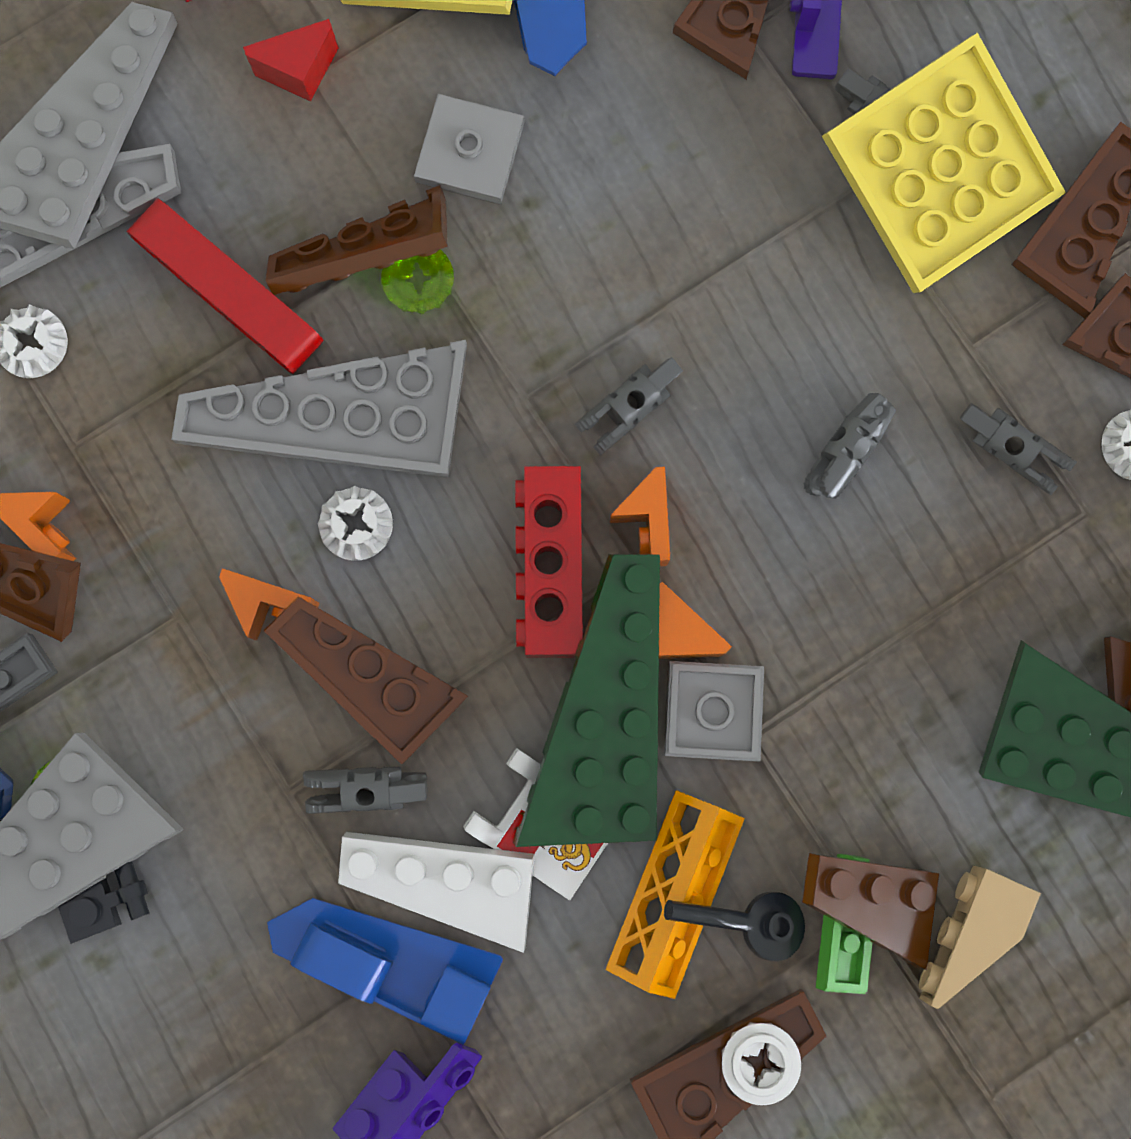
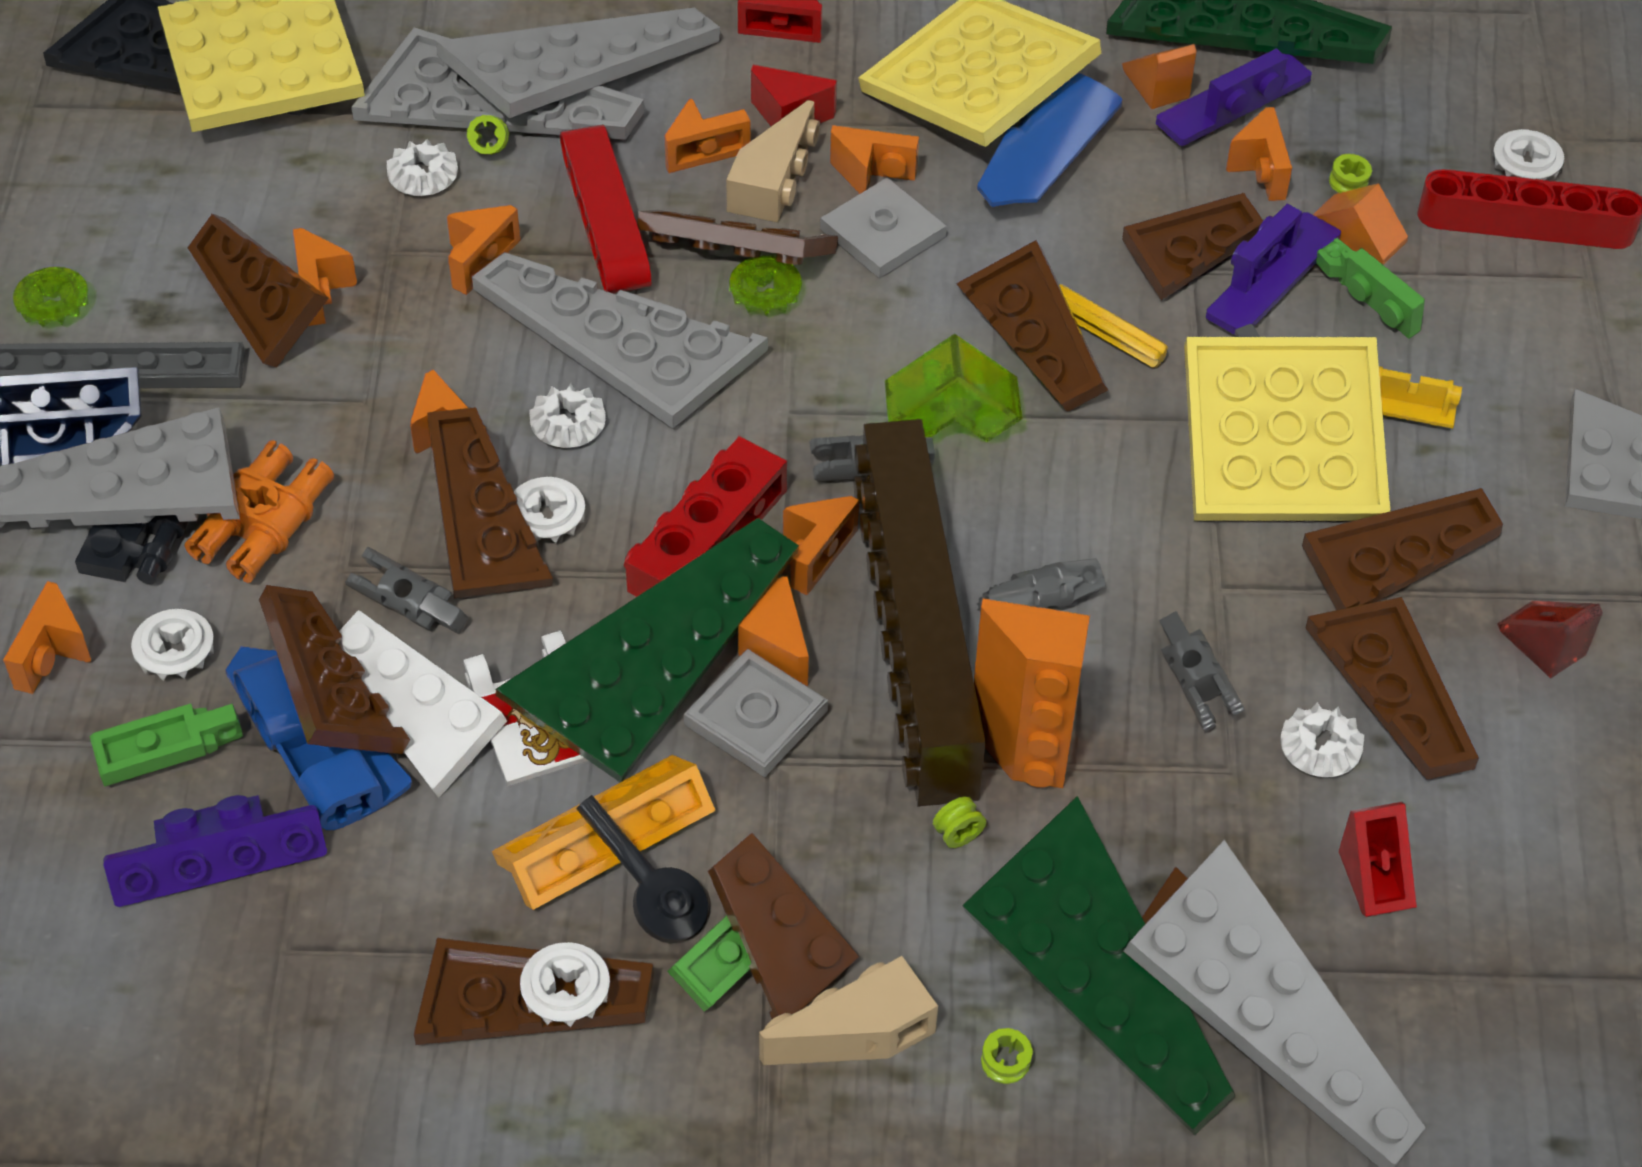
camera: 35 degrees right, 30 degrees down
none -> orange slope [3,581,91,694]
none -> bright green hinge [90,703,243,787]
none -> white gear [131,609,214,681]
none -> orange pin [184,440,334,583]
none -> reddish brown wing [259,585,410,754]
none -> orange slope [447,205,521,295]
none -> lime bush [467,115,509,155]
none -> white gear [514,477,585,544]
none -> orange slope [664,99,751,173]
none -> tan slope [726,100,820,222]
none -> orange slope [830,125,919,194]
none -> dark brown brick [853,419,985,807]
none -> clear neon green brick [885,333,1023,442]
none -> lime bush [933,797,987,848]
none -> reddish brown wing [956,240,1108,412]
none -> orange slope [974,598,1090,789]
none -> lime bush [981,1028,1033,1084]
none -> yellow axle [1059,284,1168,368]
none -> yellow hinge [1379,366,1462,429]

